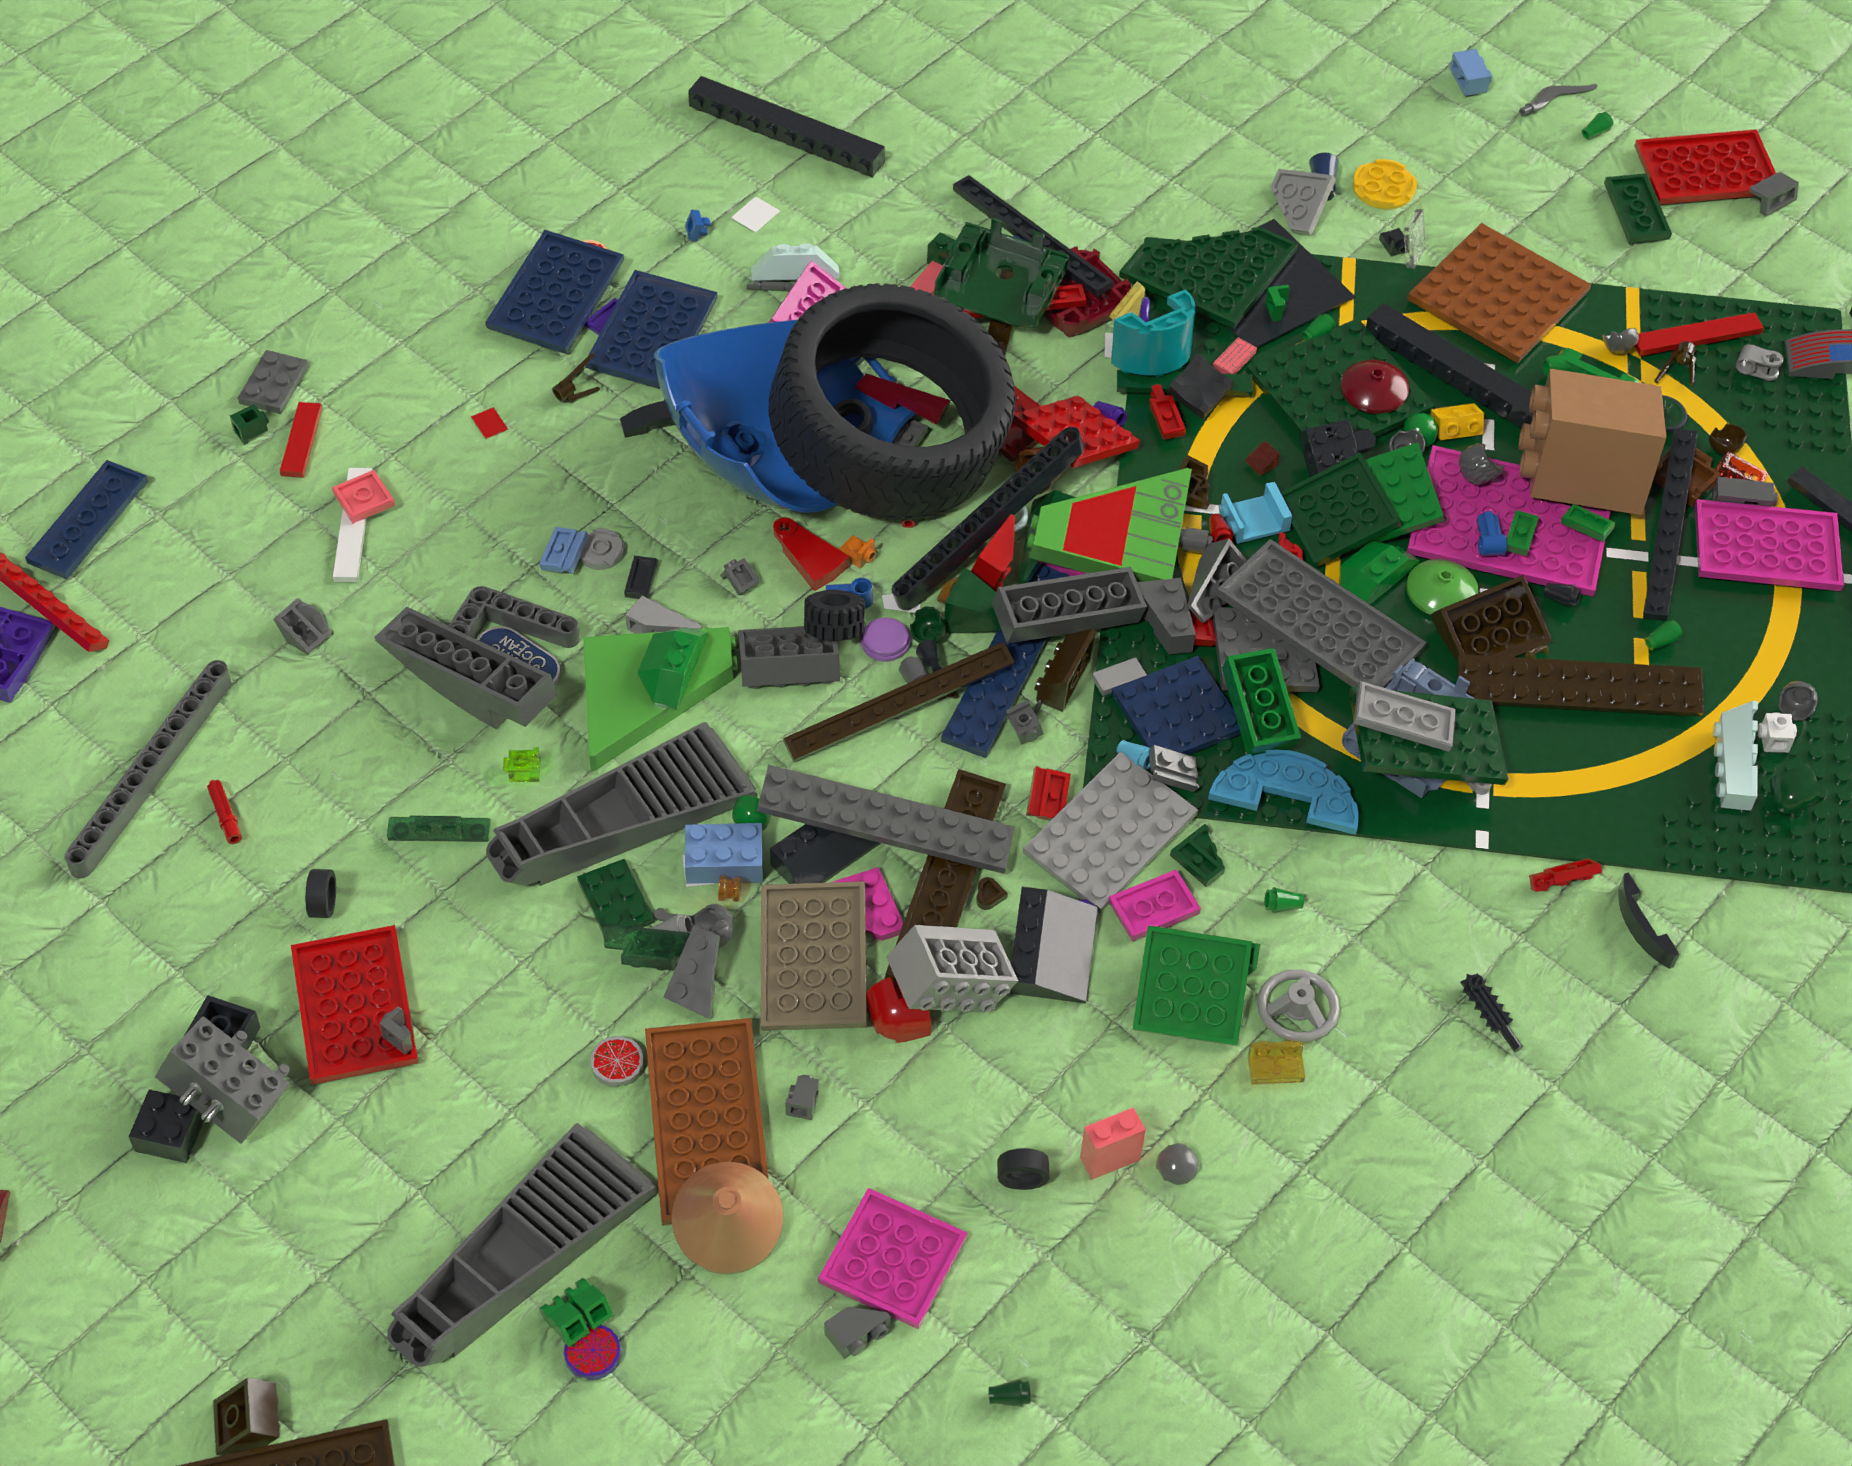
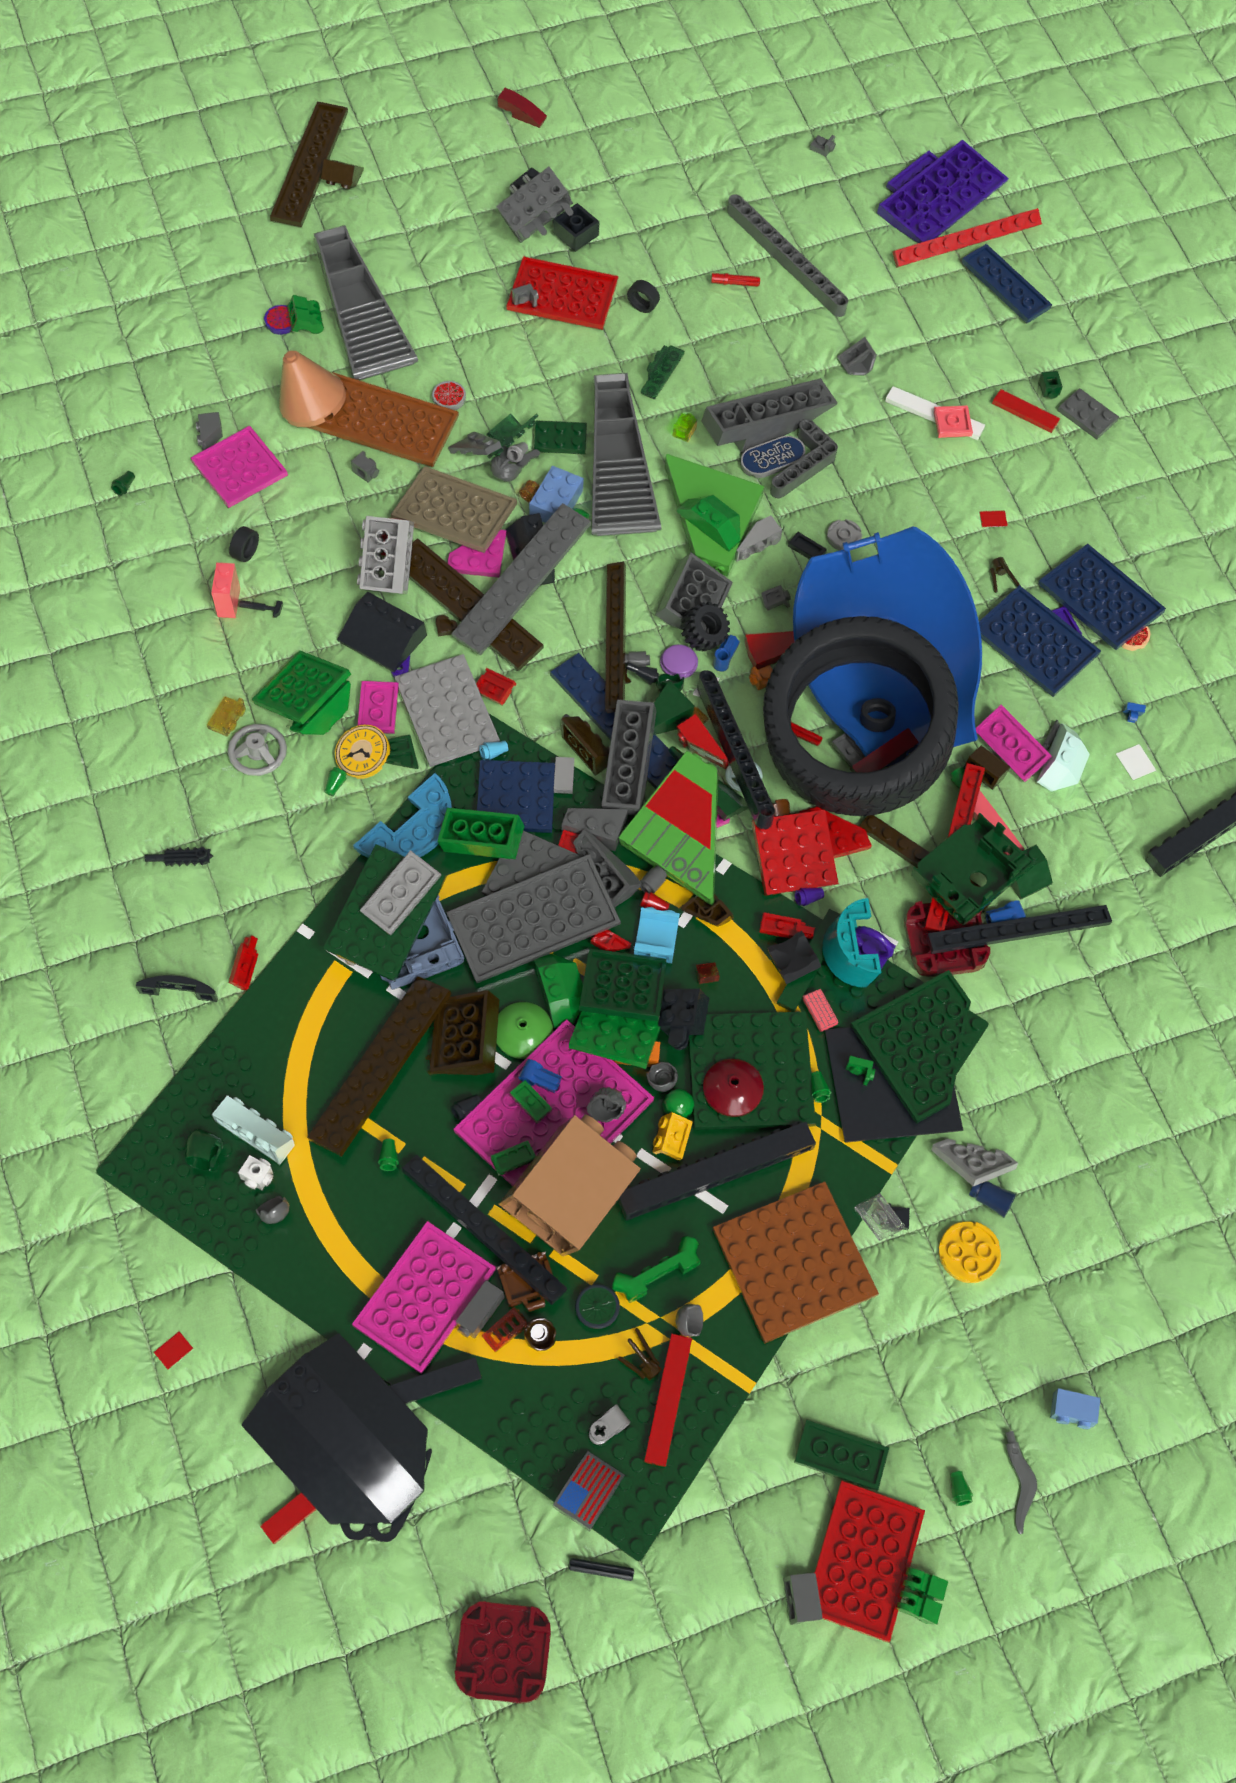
camera: 115 degrees right, 10 degrees up
medium blue plate [539,527,589,574] -> none
dark grey brick [1006,700,1044,745] -> none
light yellow slope [1109,281,1145,321] -> none
dark grey plate [1149,745,1199,792] -> none
dark grey hair [1155,1143,1199,1185] -> none
none -> black piece [239,600,283,618]
none -> tile [335,725,390,779]
none -> green legs [896,1567,948,1625]

